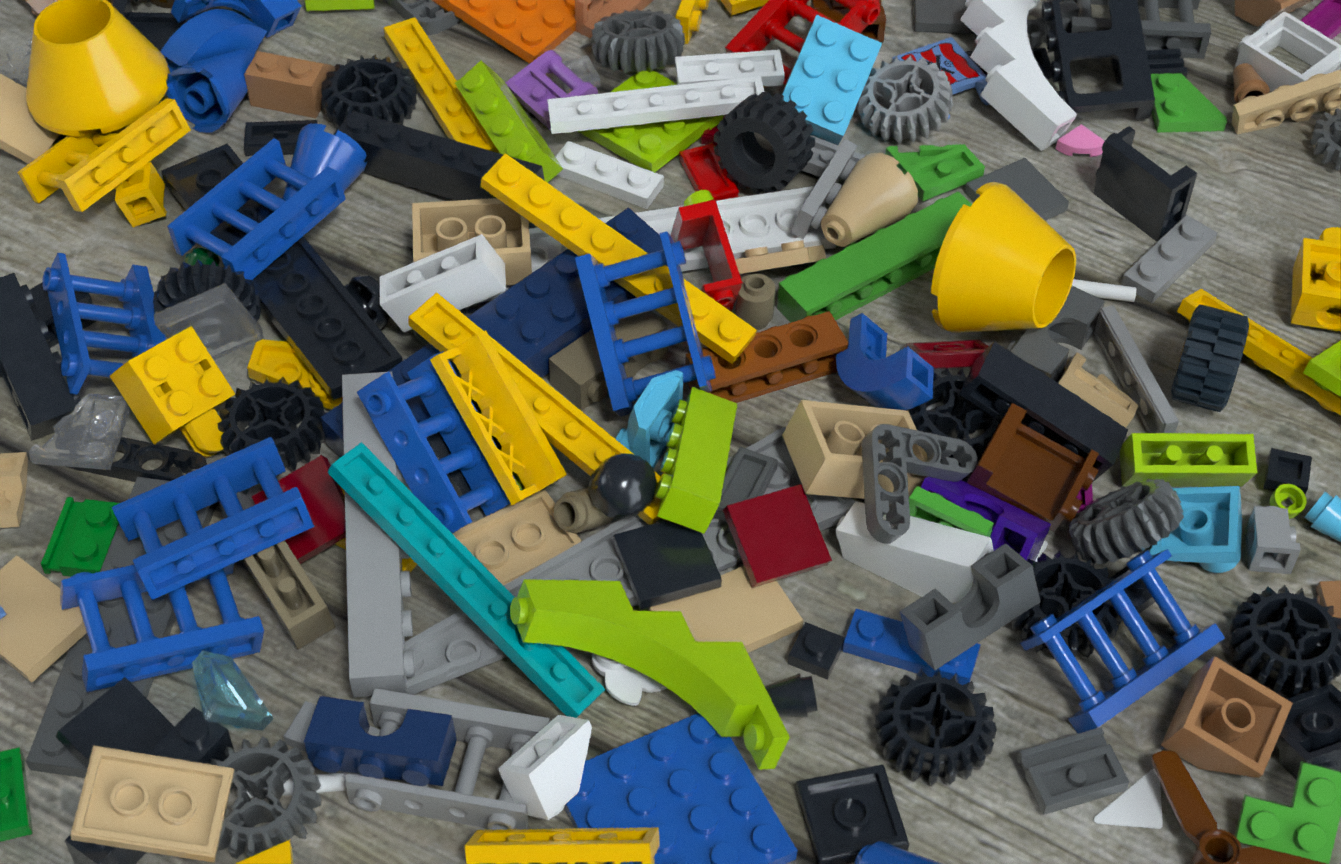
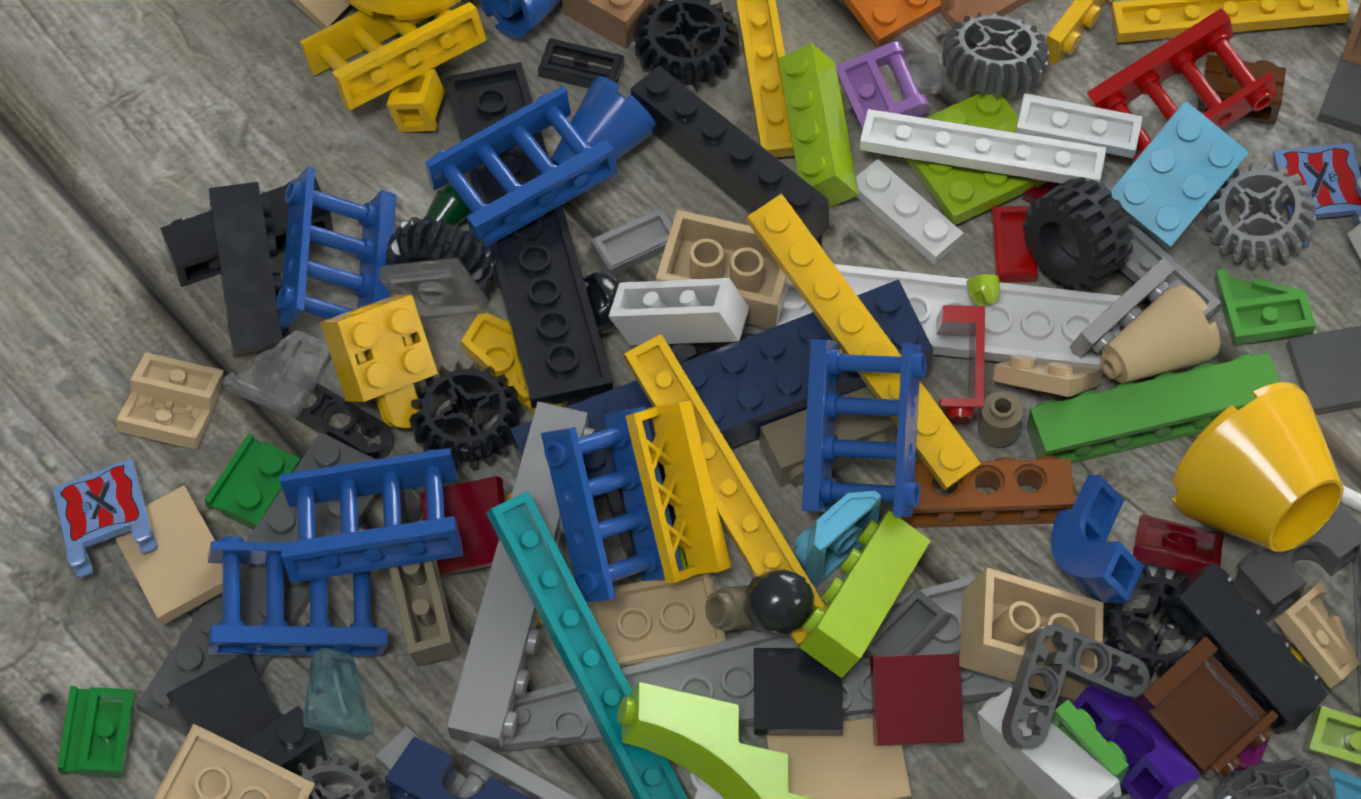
camera: 20 degrees right, 10 degrees up
none -> light grey tile [591,207,673,276]

